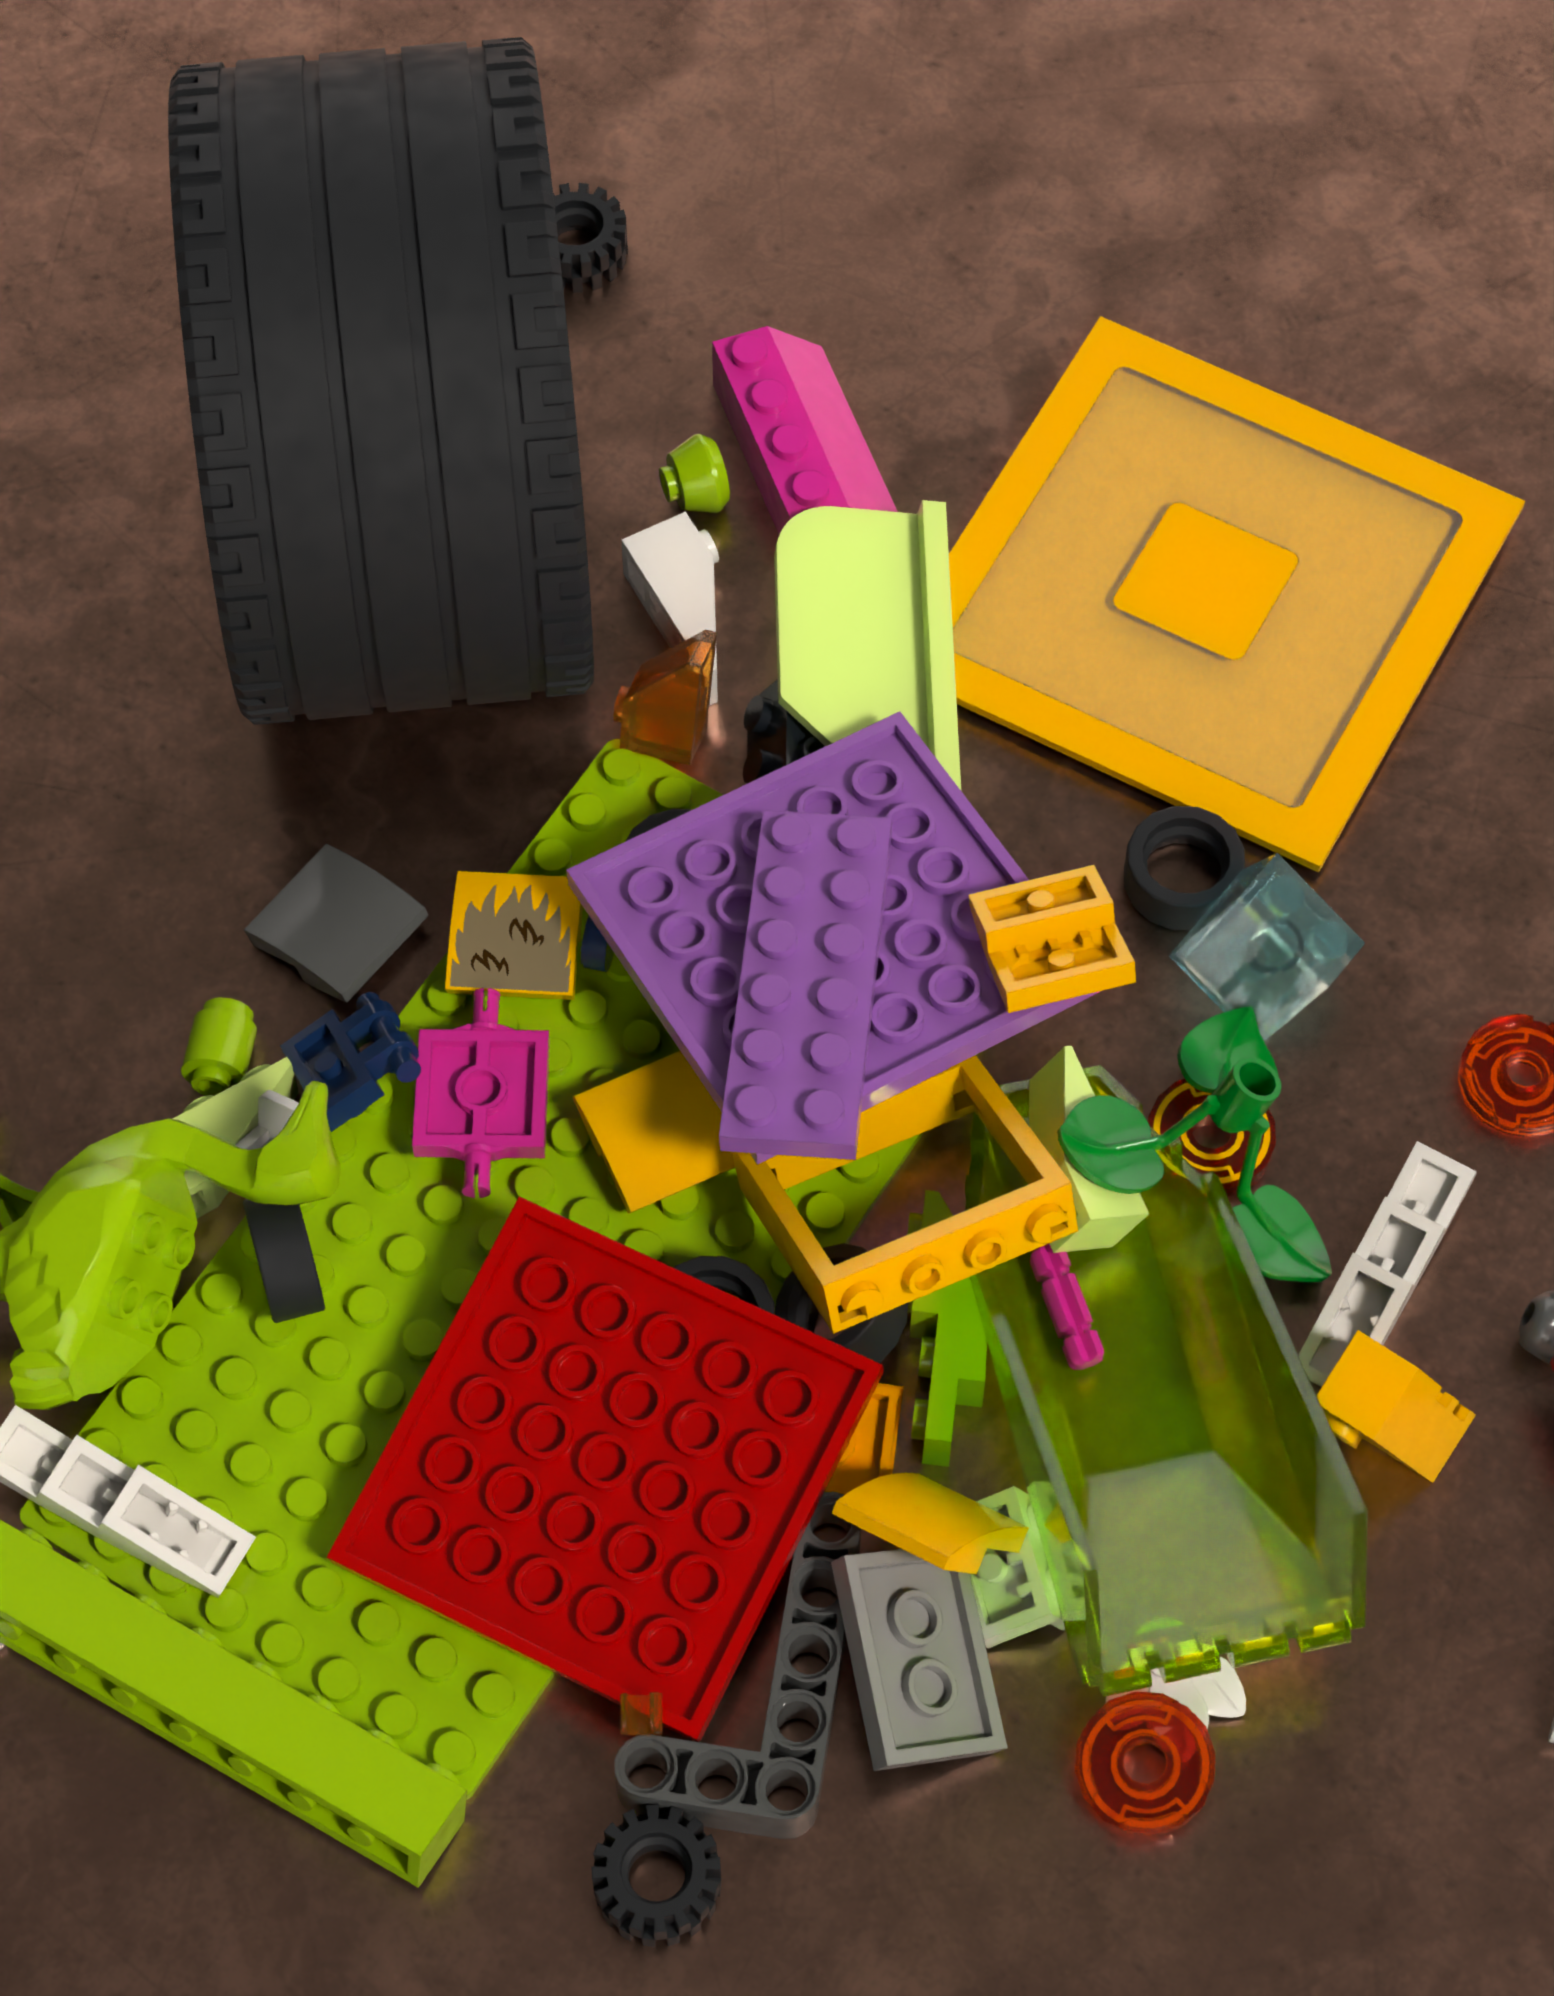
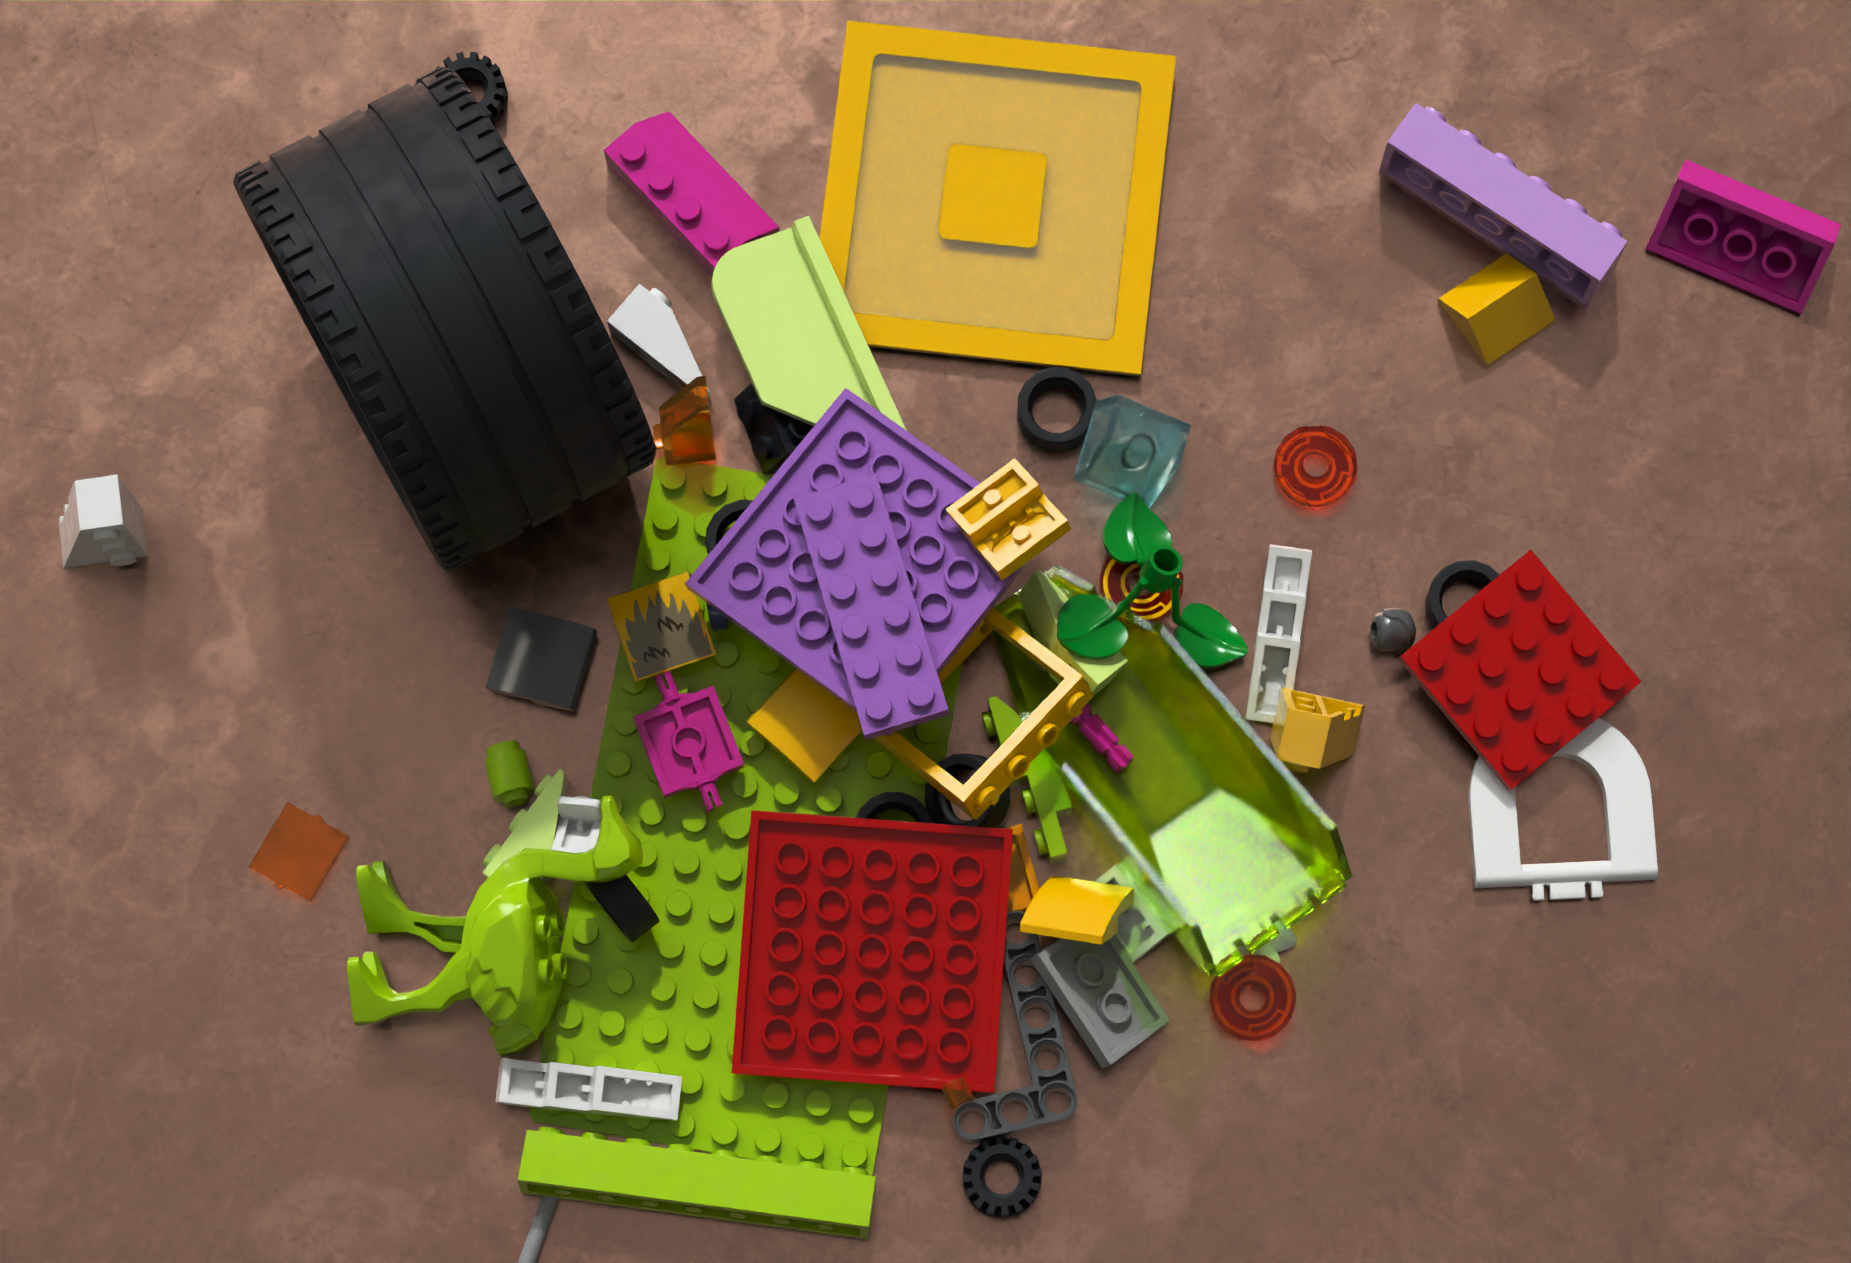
camera: 20 degrees left, 15 degrees up
dark blue plate [280,992,421,1132] -> none
lime cone [659,433,730,513] -> none

